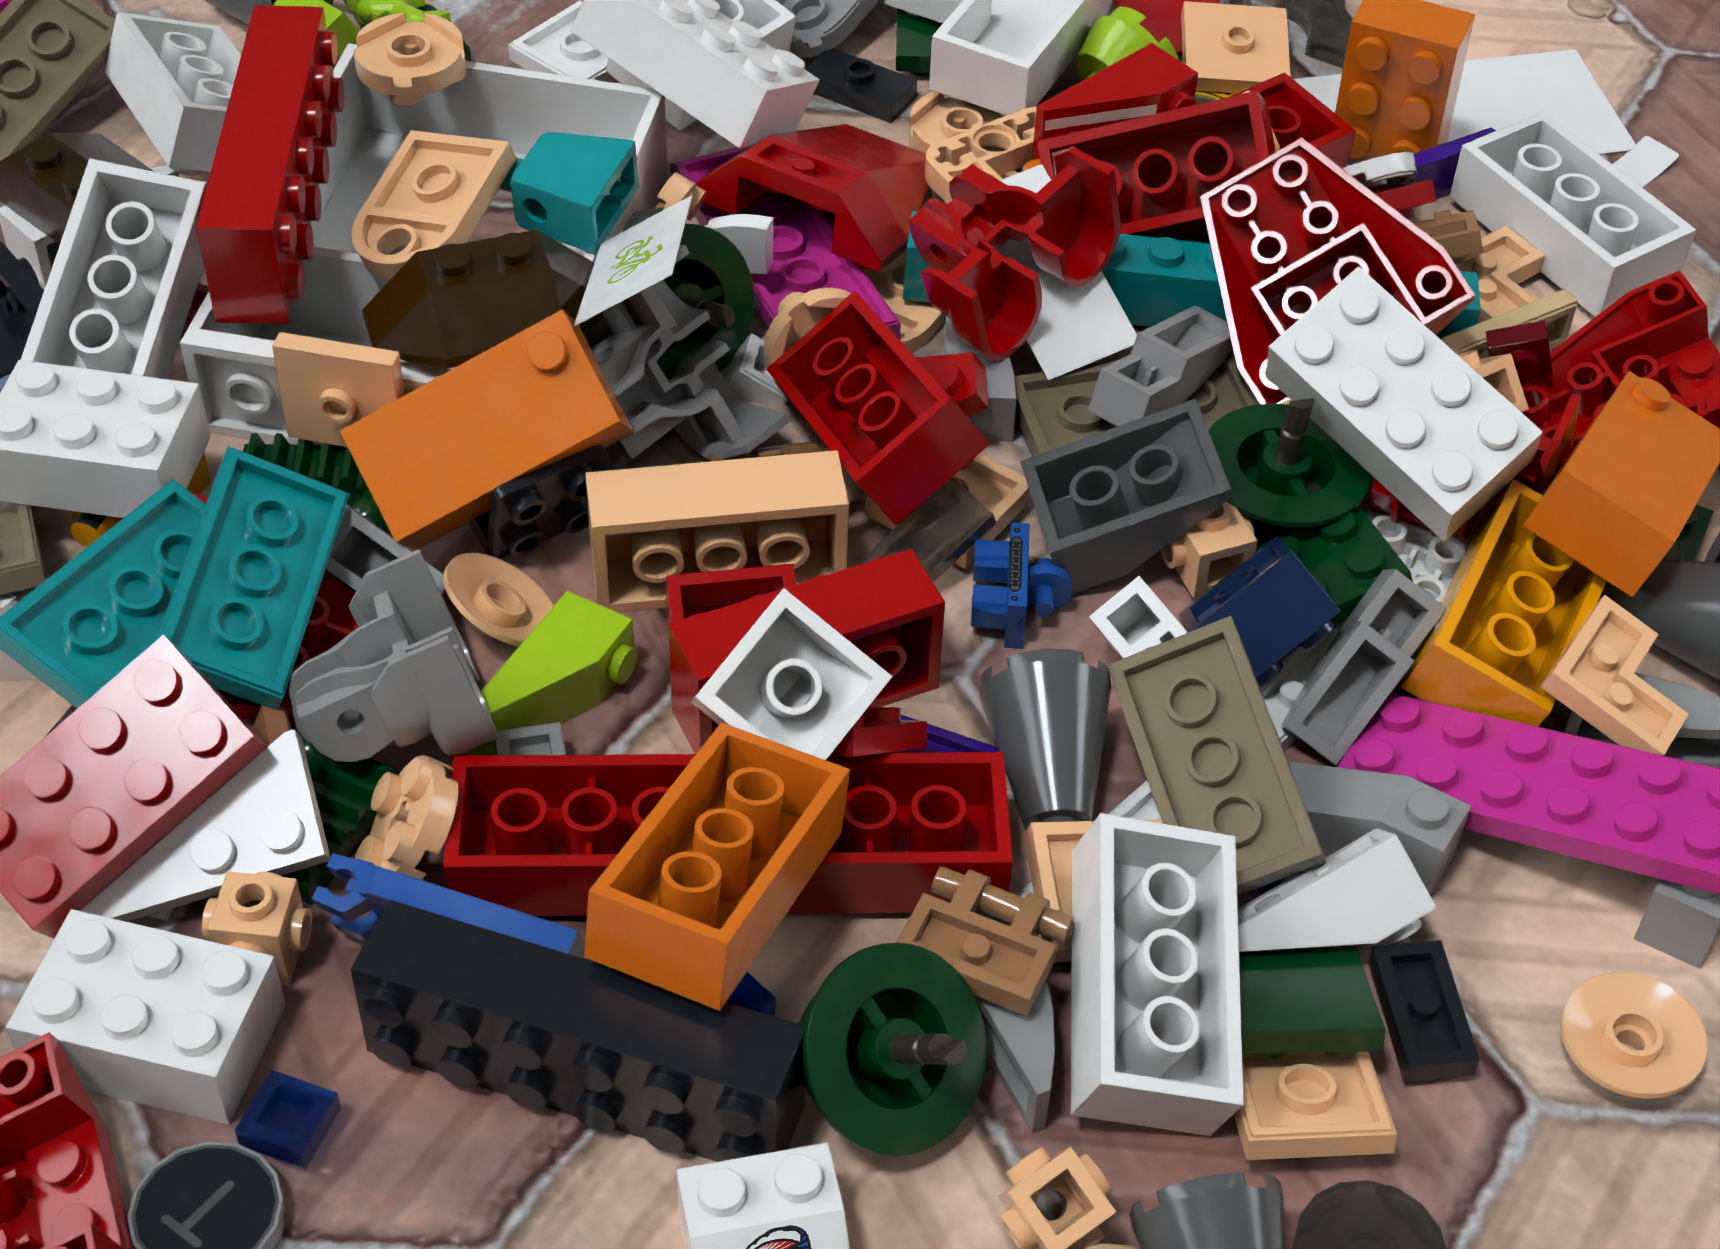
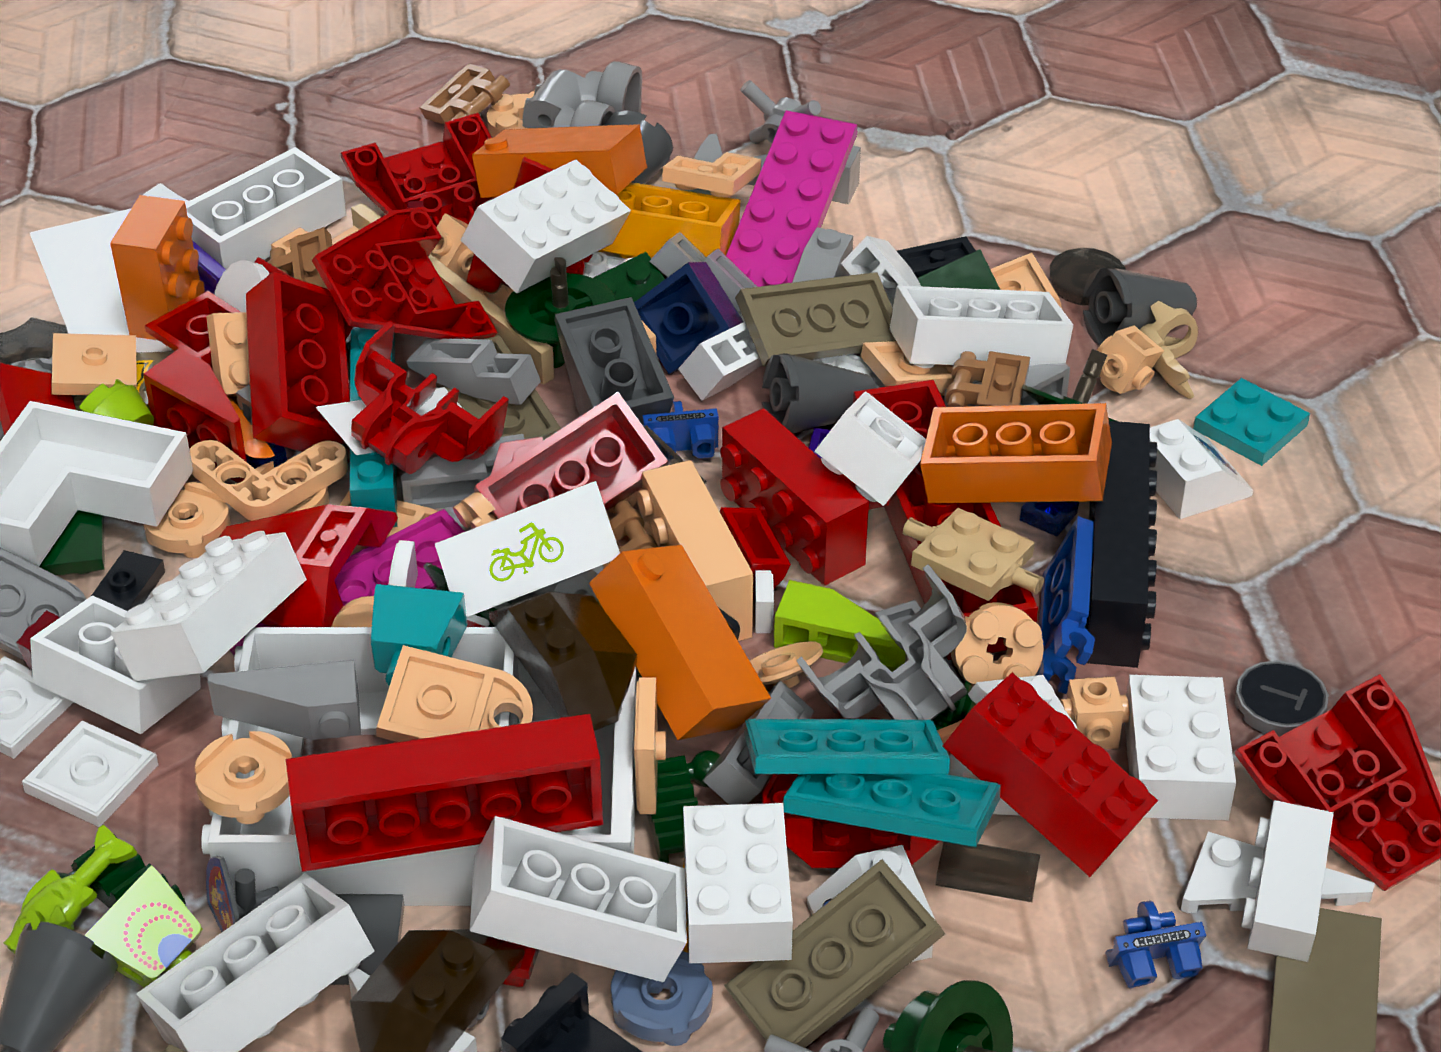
camera: 100 degrees left, 5 degrees down
clear blue plate [235,1069,341,1170] -> none
light nougat dish [1560,972,1708,1099] -> none
none -> light grey slope [208,660,361,740]
none -> white tile [755,570,774,633]
none -> tan plate [903,508,1044,601]

